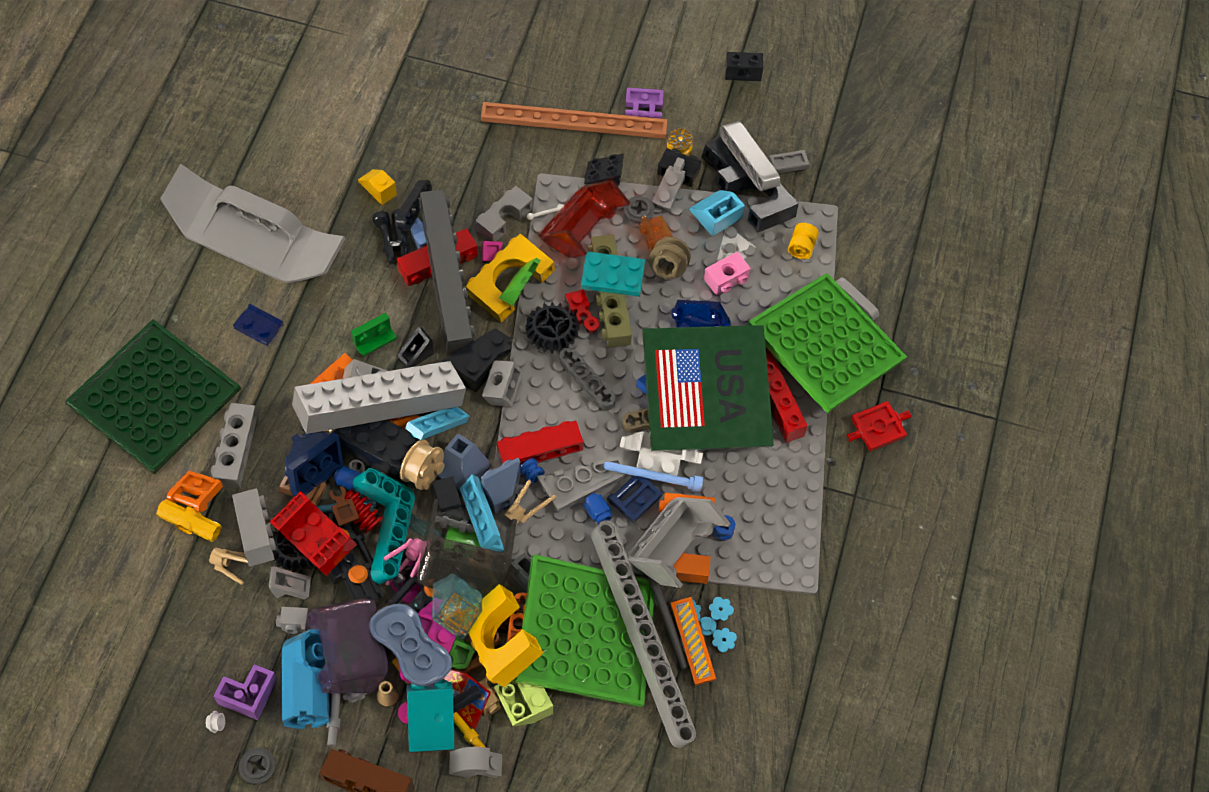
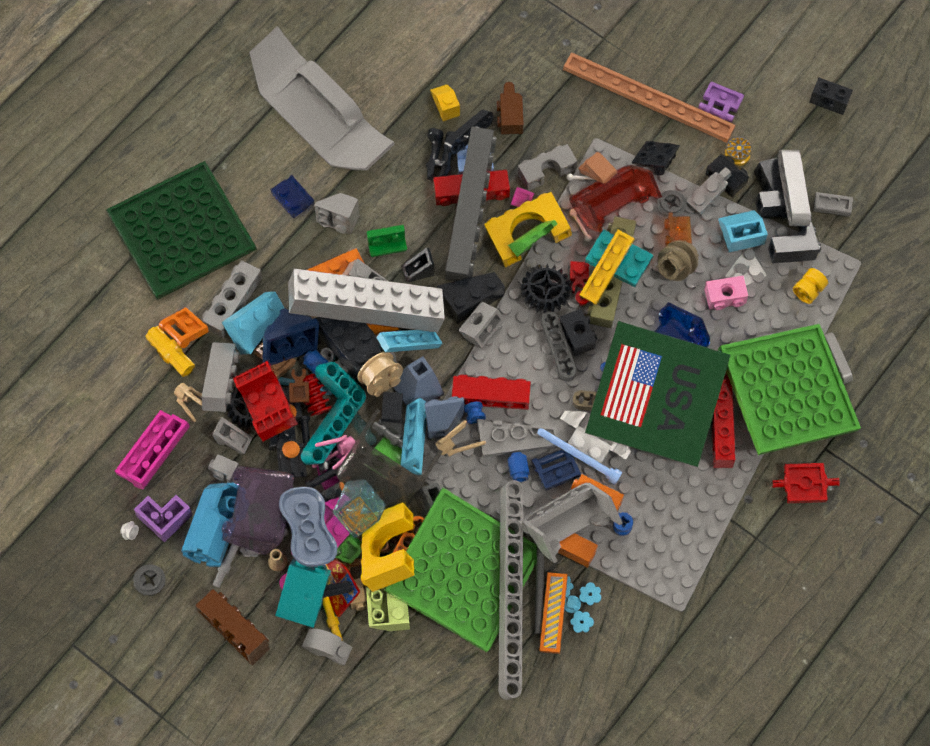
camera: 25 degrees right, 5 degrees up
none -> dark pink brick [115,410,190,489]
none -> medium azure wedge [222,292,284,355]
none -> light grey slope [314,193,359,234]
none -> reddish brown hinge [497,82,524,134]
none -> black brick [560,309,598,356]
none -> hinge [570,209,592,242]
none -> nougat slope [578,152,617,184]
none -> yellow tile [580,229,635,305]

